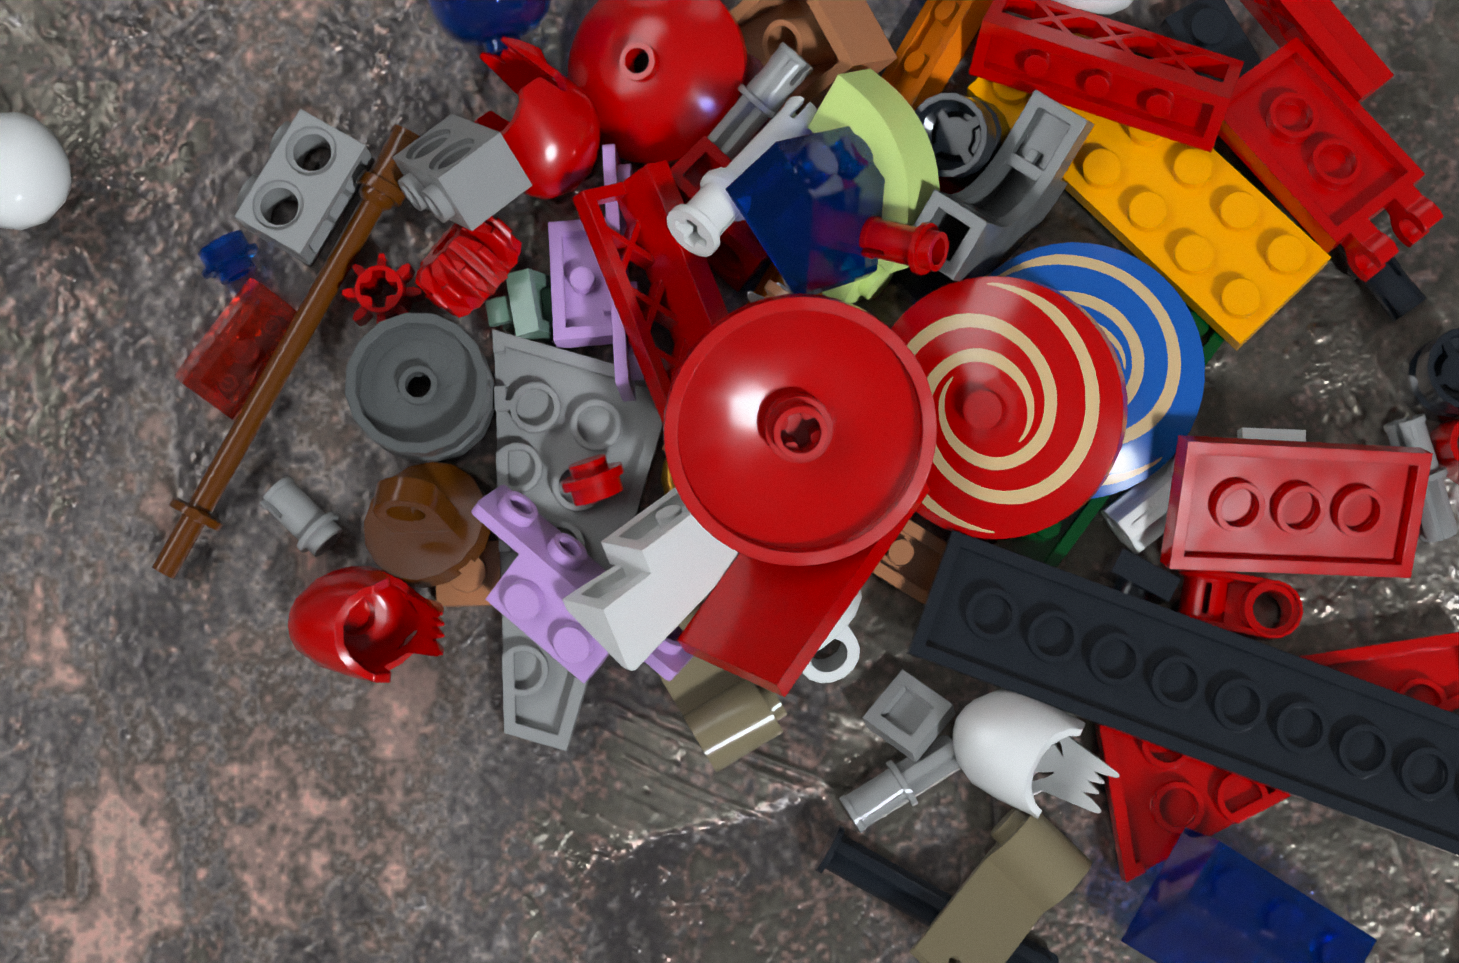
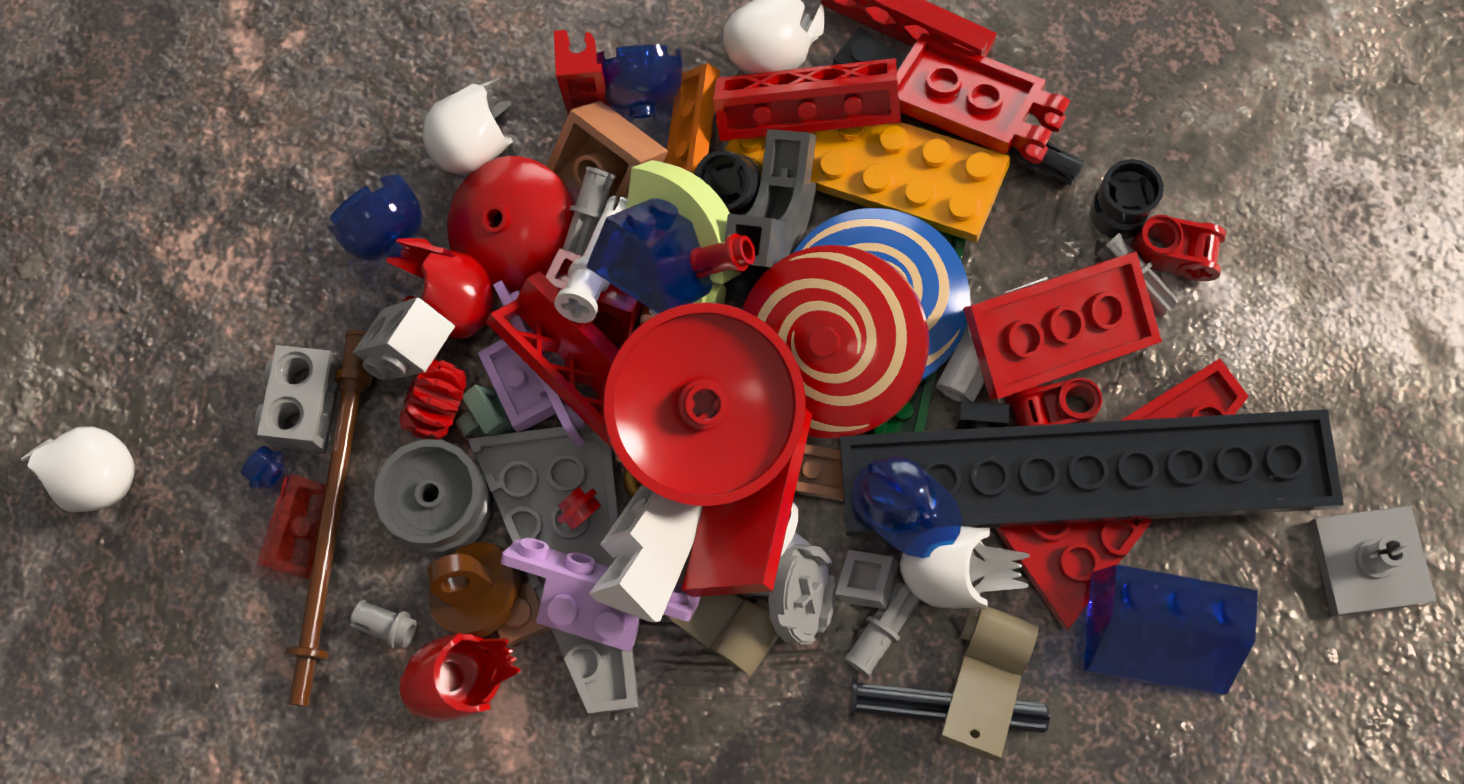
camera: 15 degrees left, 10 degrees down
red gear [342,253,425,327] -> none
none -> light grey tile [741,544,837,644]
none -> clear blue piece [851,457,962,558]

